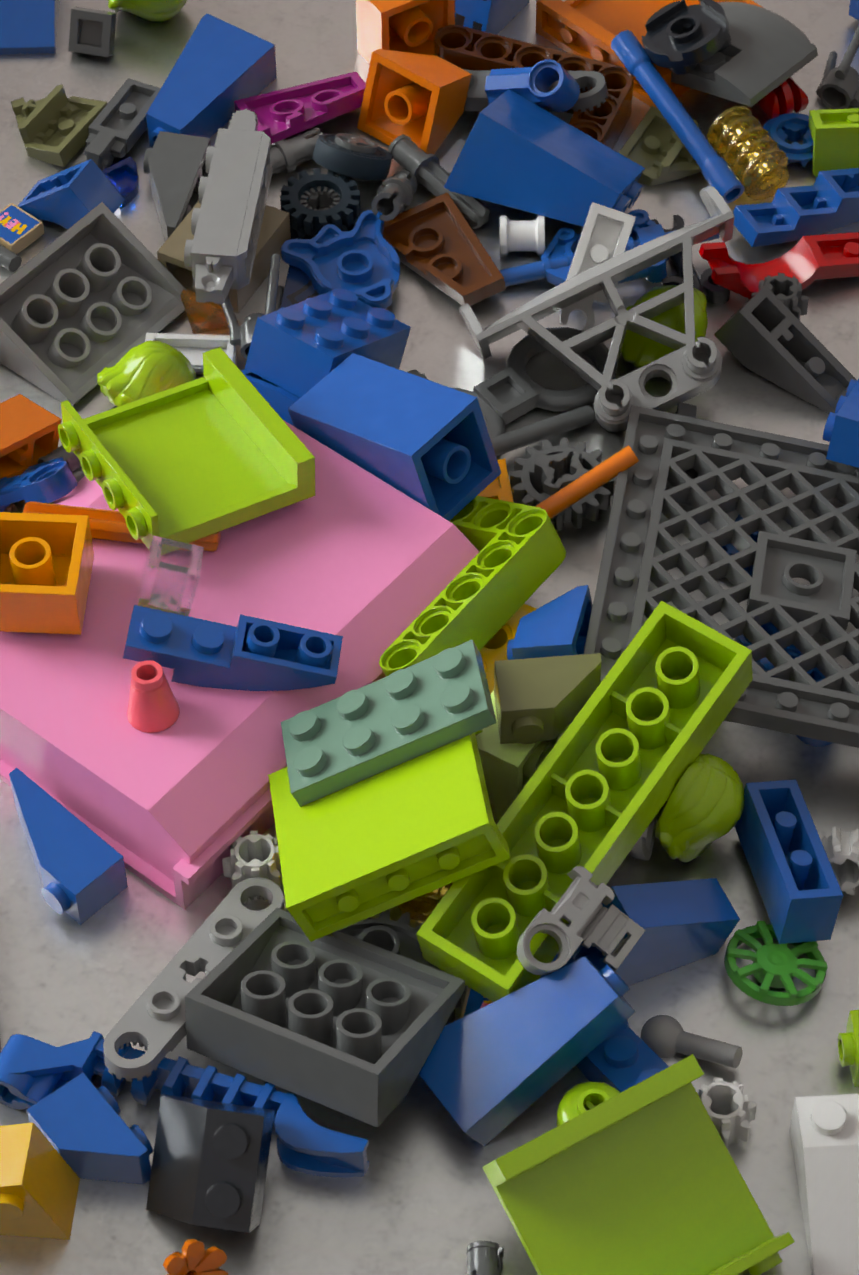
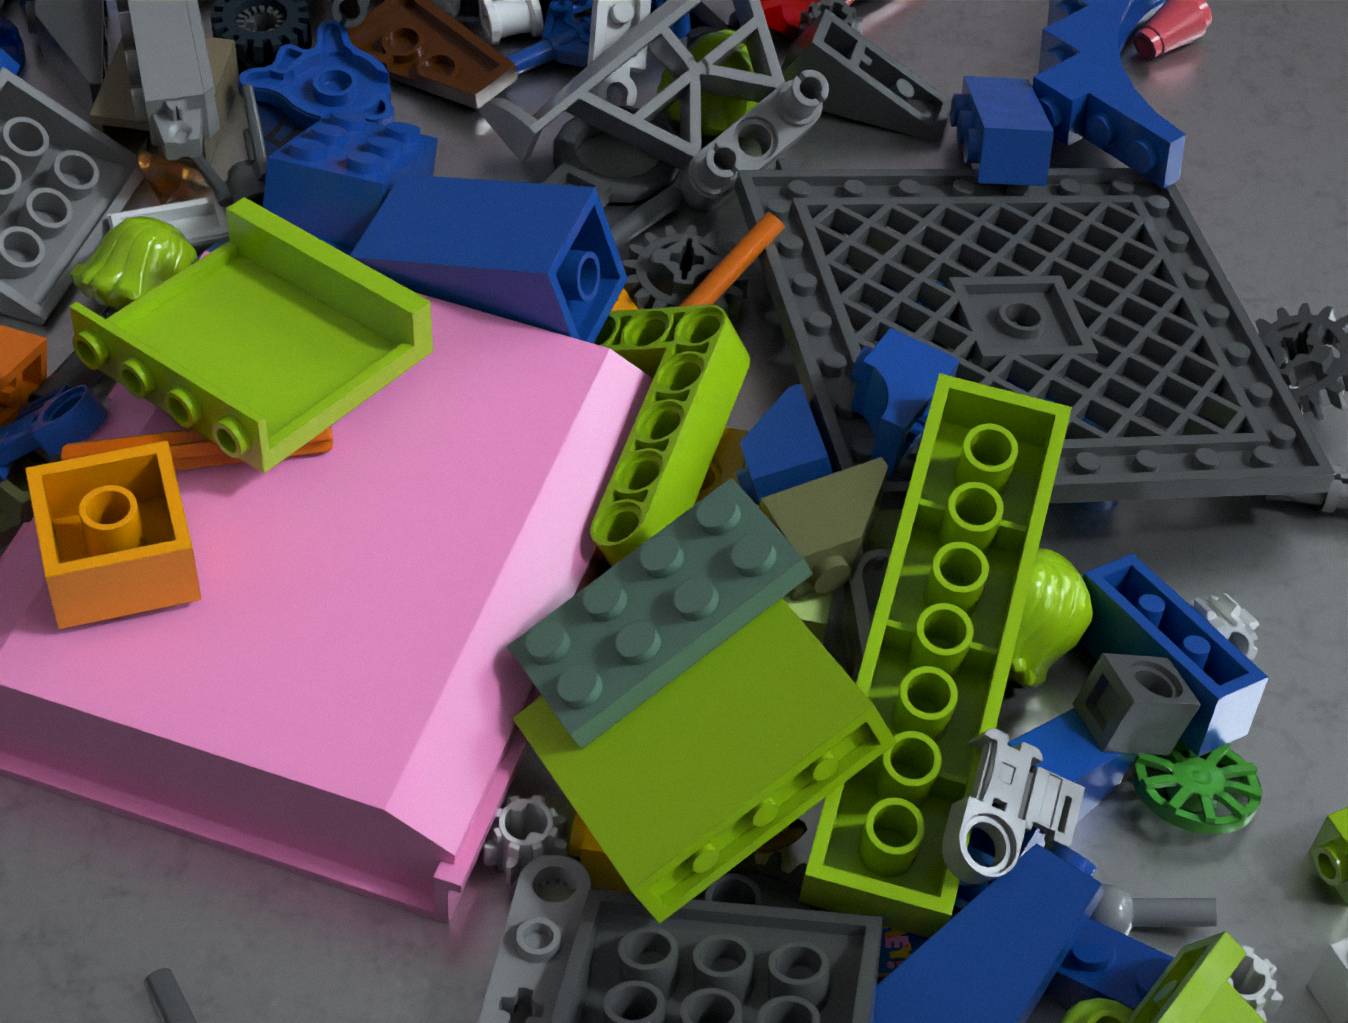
camera: 25 degrees left, 0 degrees up
blue slope [9,768,128,925] -> none
blue slope [123,605,343,691] -> none
coral cone [127,660,180,733] -> none
clear brick [137,535,204,616] -> none
none -> blue arch [850,328,960,478]
none -> dark grey brick [1072,653,1201,755]

